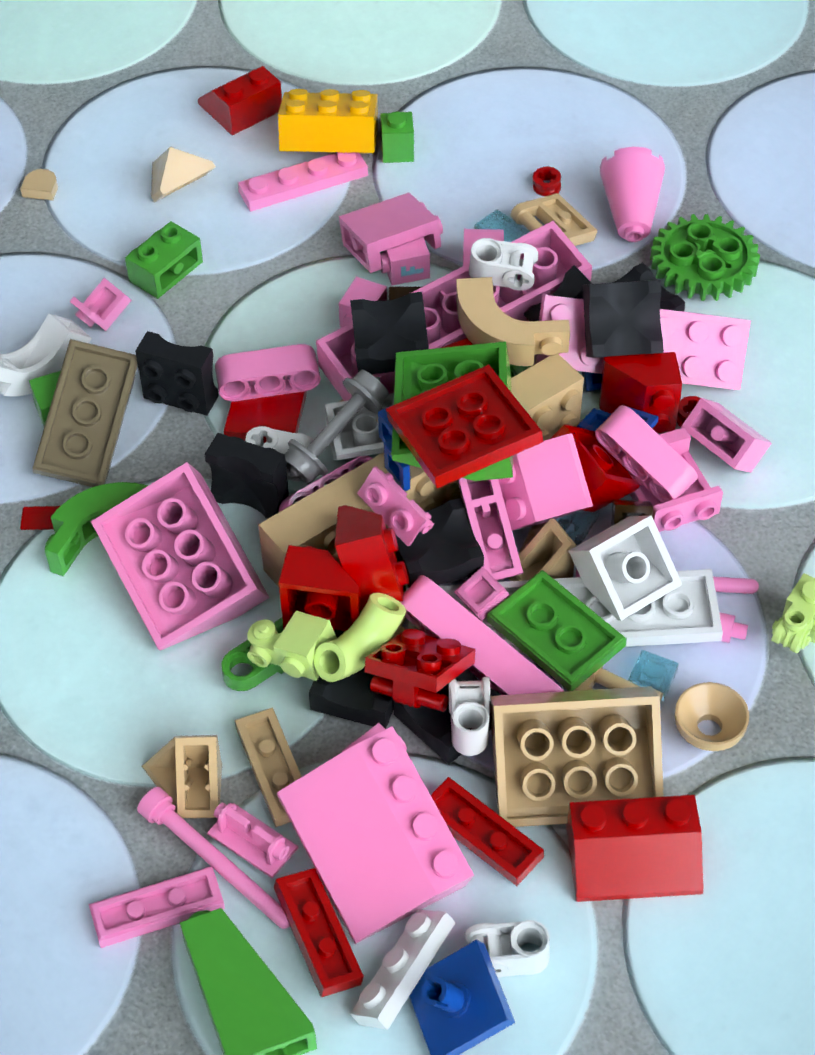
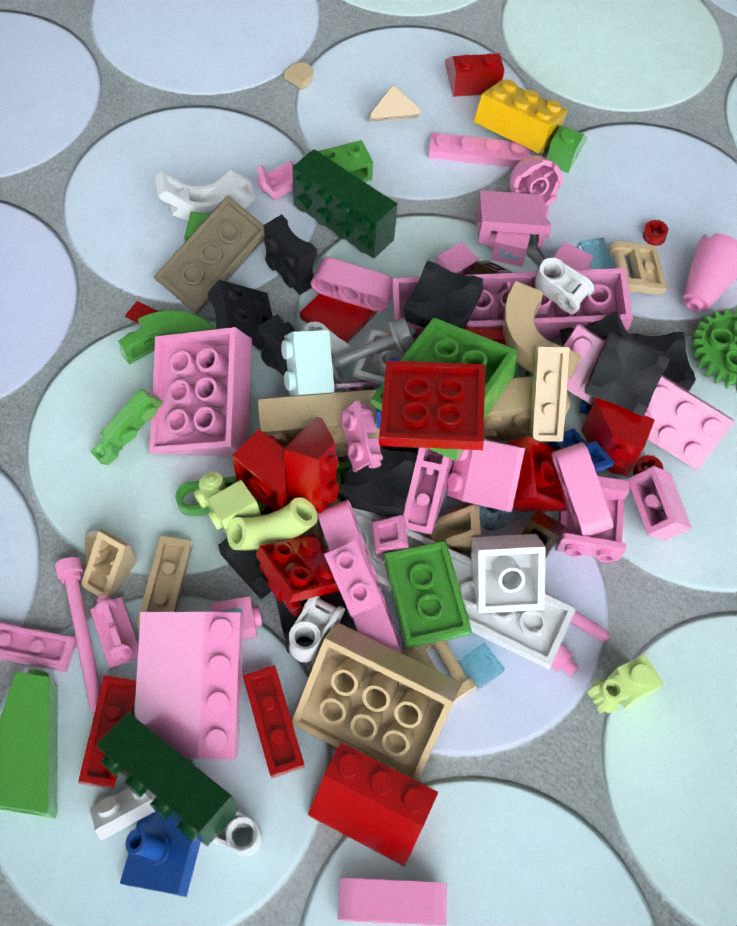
camera: 25 degrees right, 10 degrees up
tan piece [675,682,749,751] -> none
none -> bright green hinge [90,389,164,466]
none -> dark green brick [96,712,239,847]
none -> black brick [207,279,273,350]
none -> light aqua brick [281,330,335,397]
none -> dark green brick [292,149,398,259]
none -> bright pink hinge [324,541,383,617]
none -> bright pink beam [337,878,447,925]
none -> bright pink cylinder [509,156,564,206]
none -> plate [529,345,570,442]

